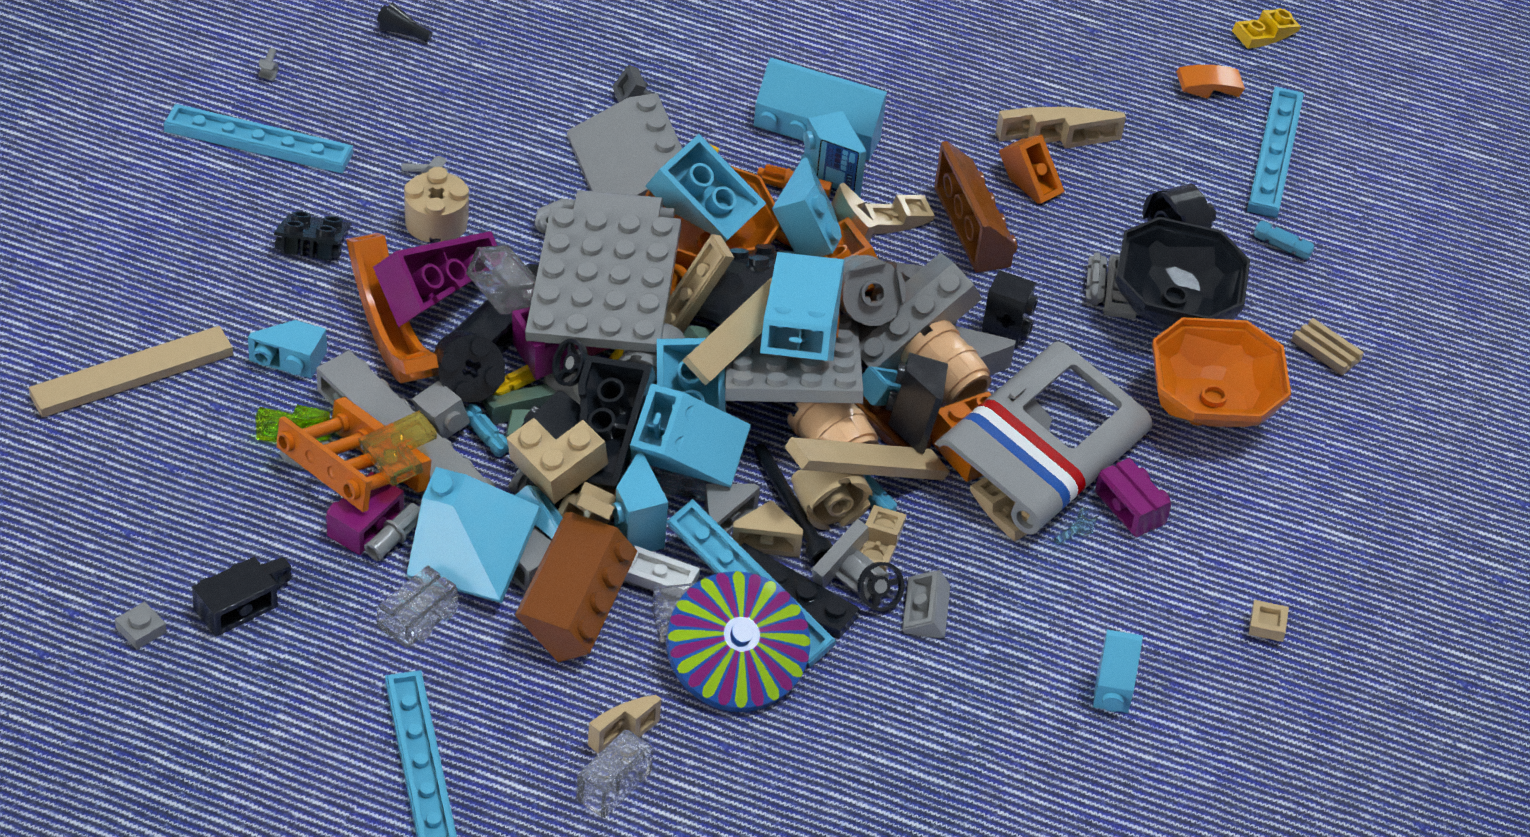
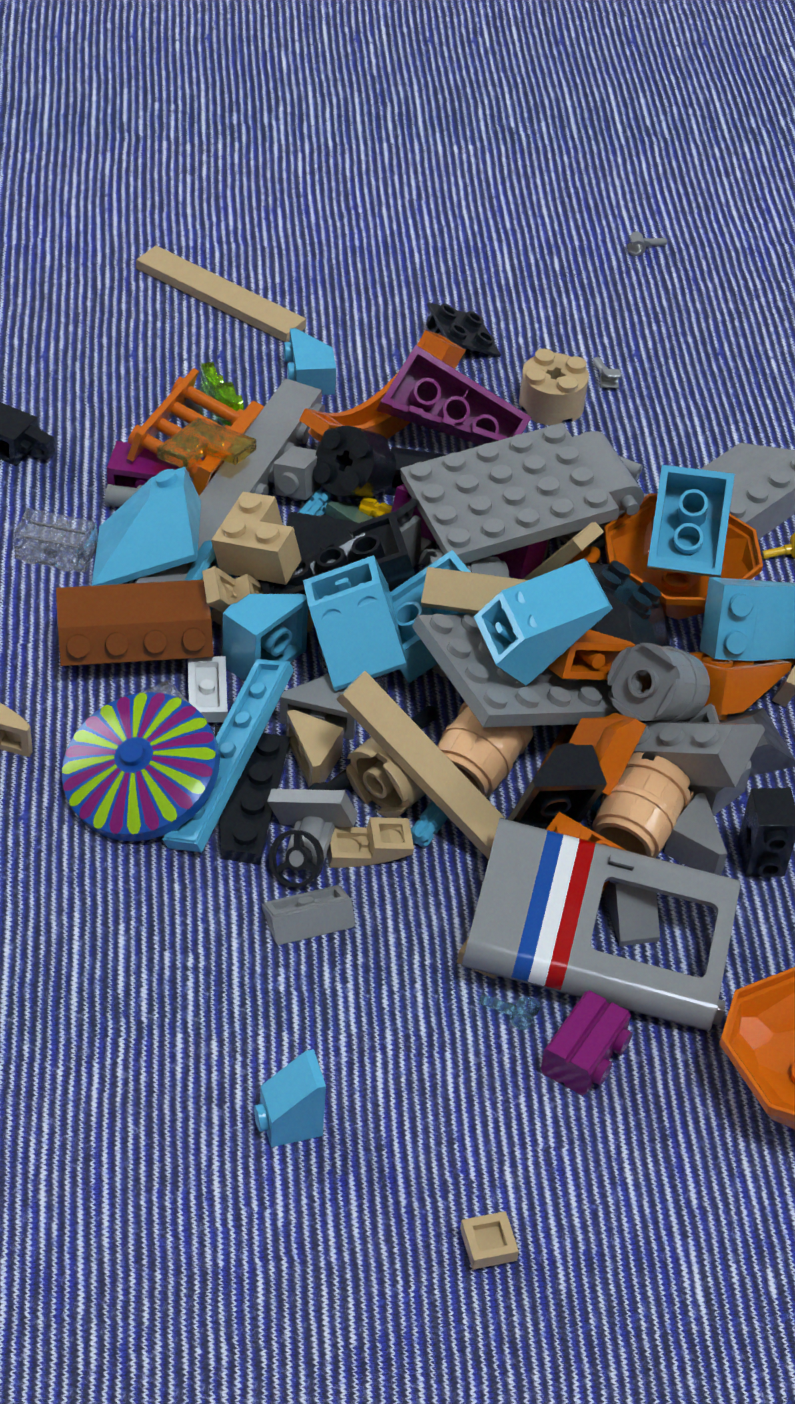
camera: 65 degrees right, 0 degrees up
medium azure tile [164,104,353,174] -> none
black cone [377,2,433,43] -> none
clear brick [466,245,536,314] -> none
none -> orange slope [569,713,647,796]

